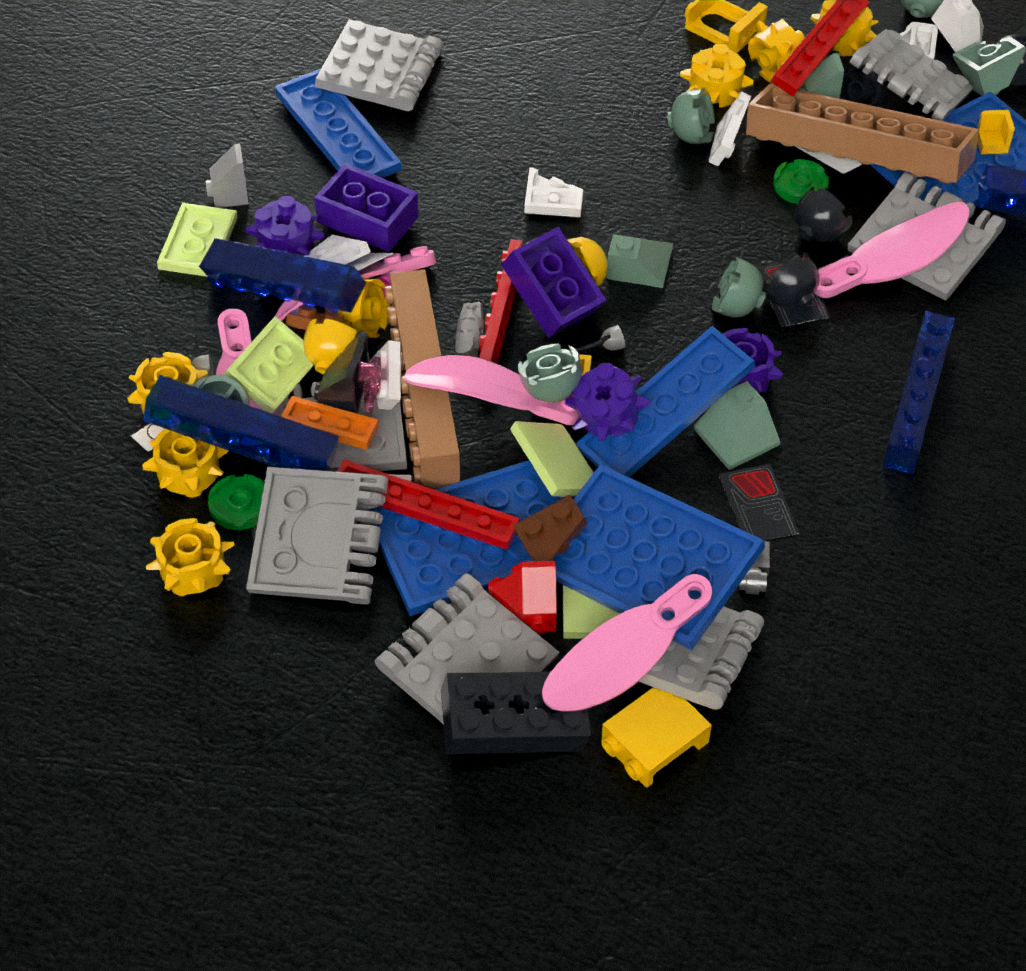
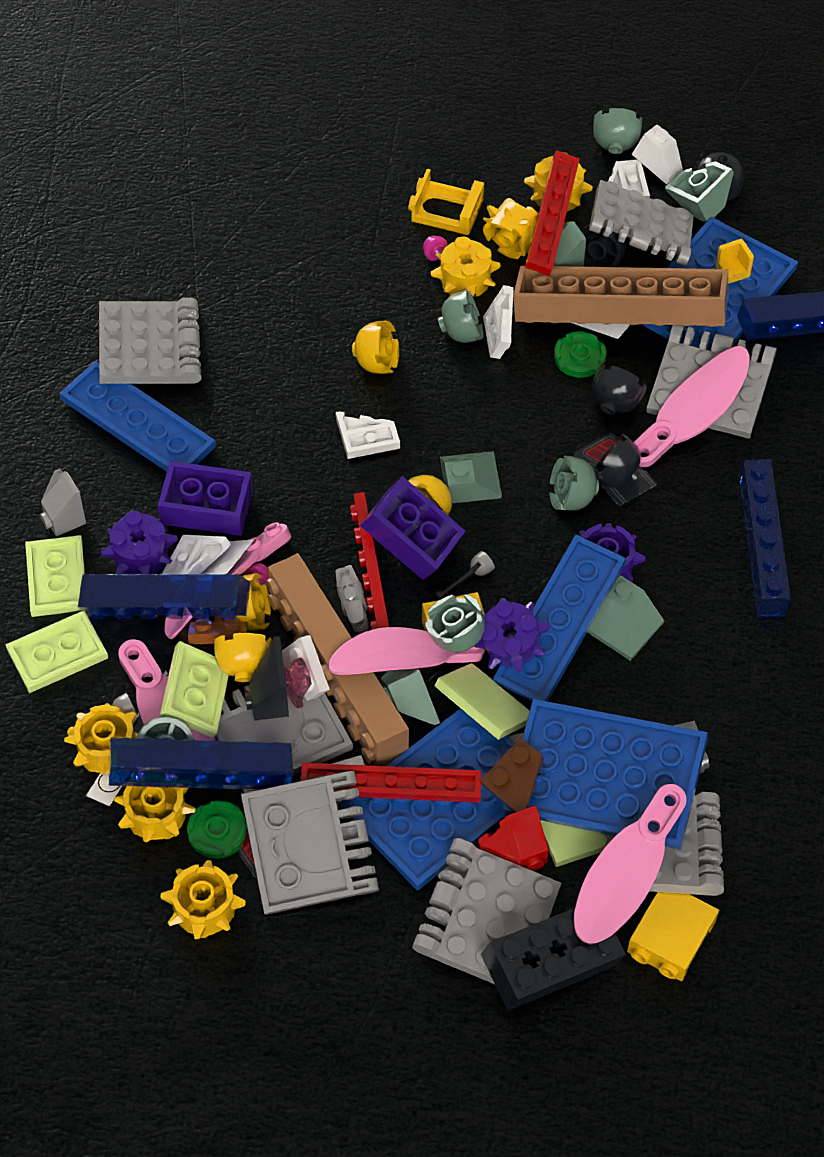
camera: 20 degrees left, 5 degrees up
orange plate [280,396,379,450] -> none
black sticker [719,464,799,540] -> none
none -> yellowish green tile [6,611,108,693]
none -> yellow cylinder [352,321,399,374]
none -> sand green slope [381,669,440,725]
none -> dark pink plate [423,236,448,261]

